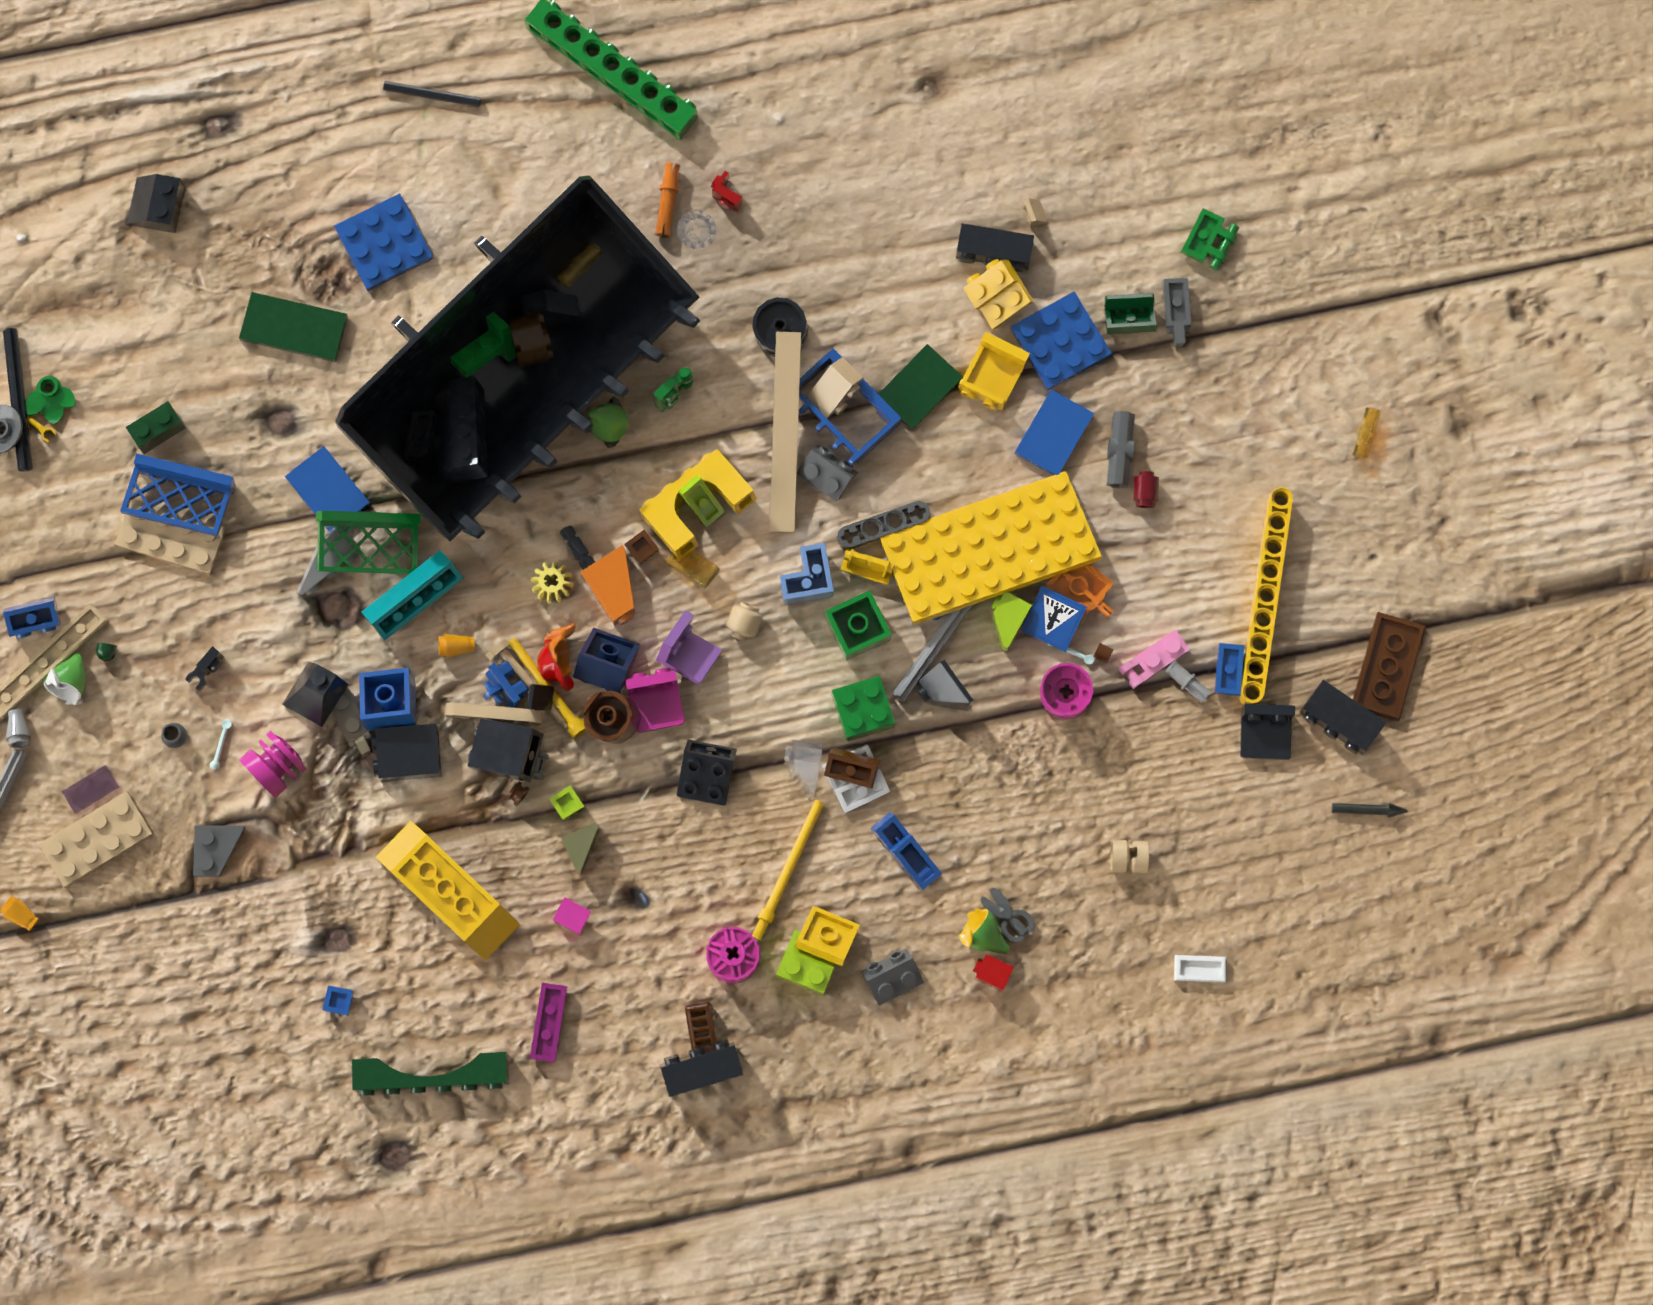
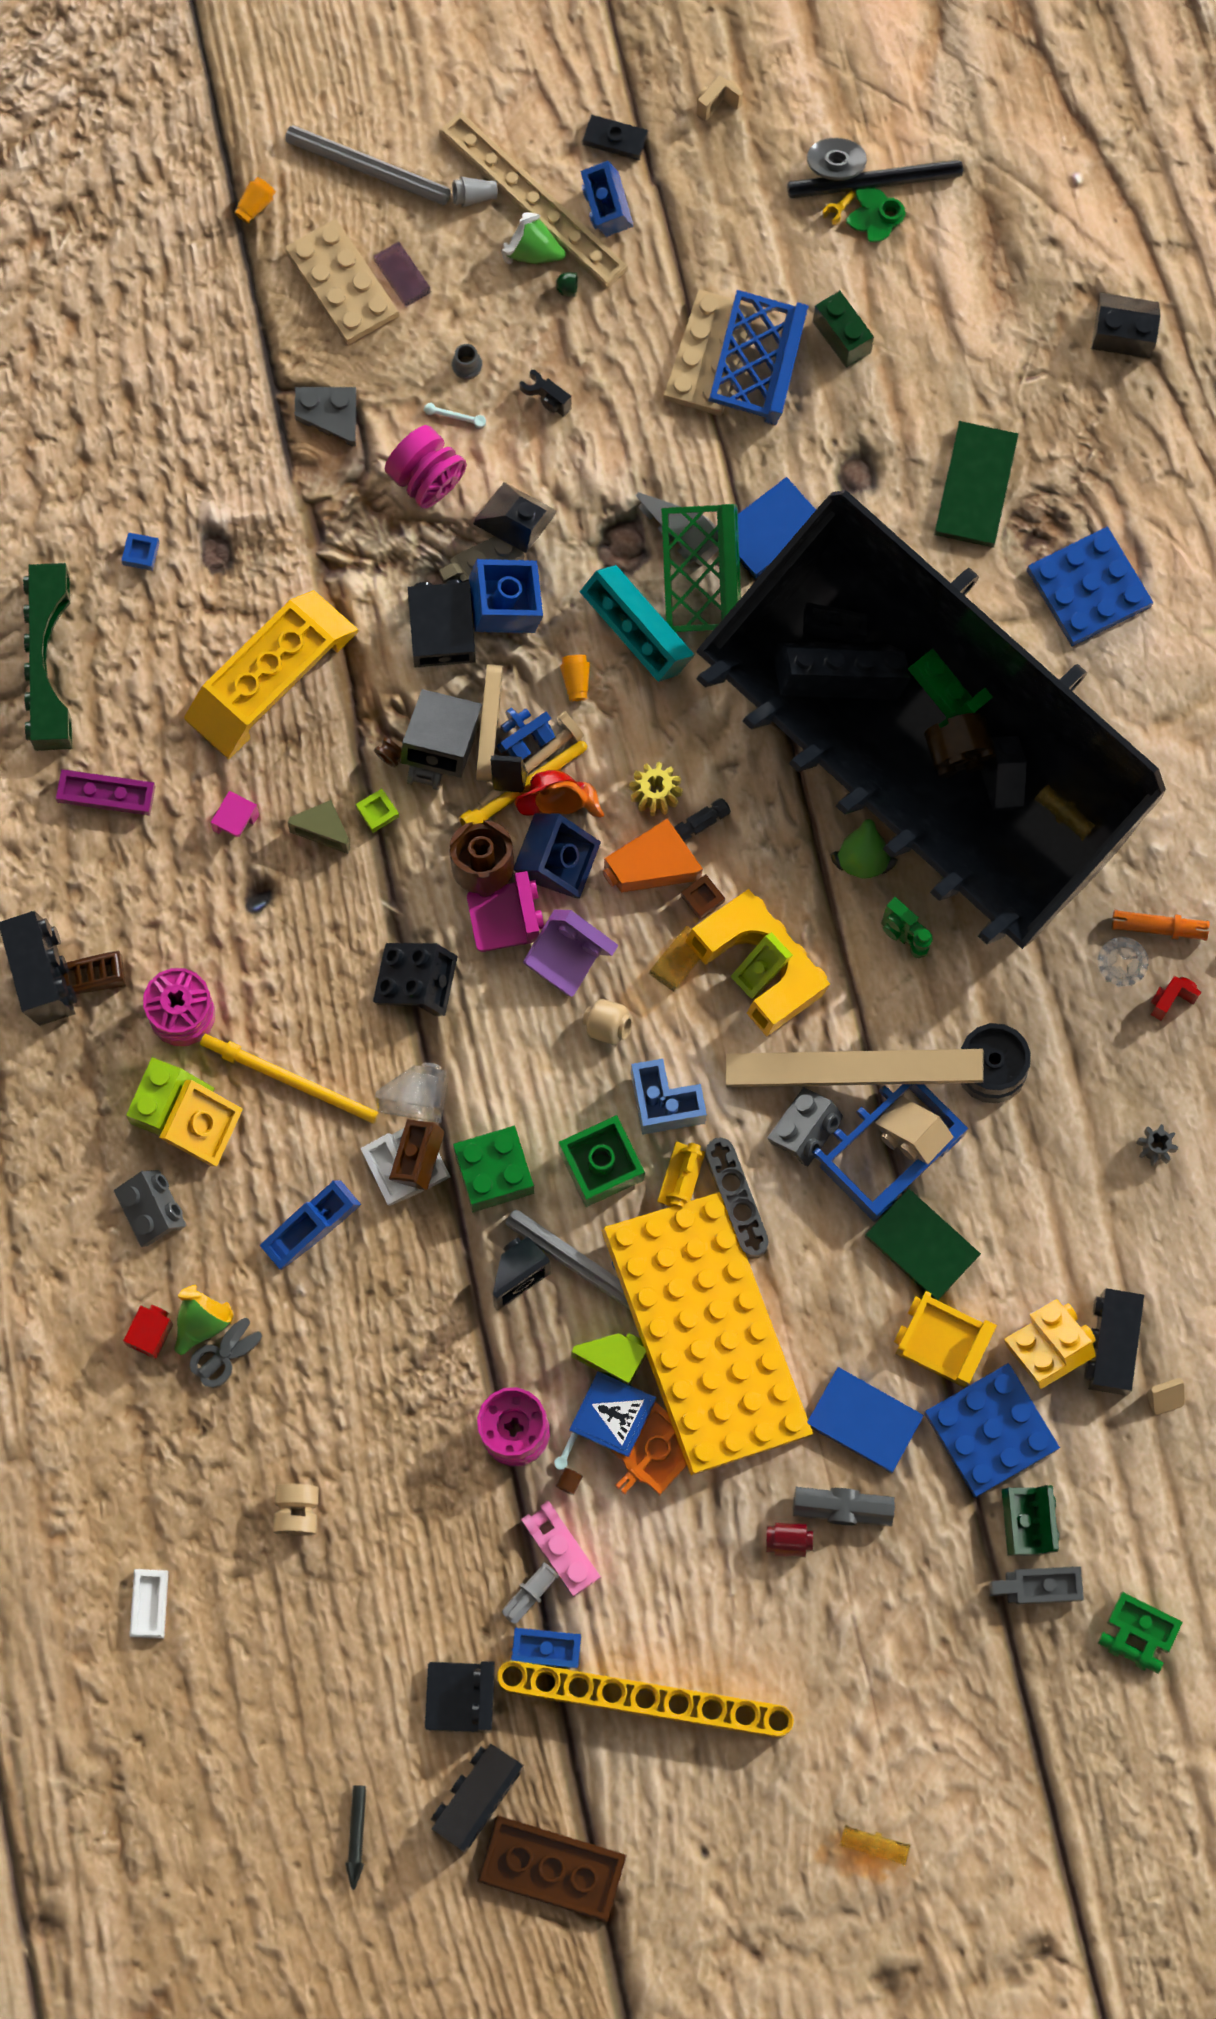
camera: 90 degrees right, 5 degrees down
none -> dark grey gear [1136,1124,1178,1166]

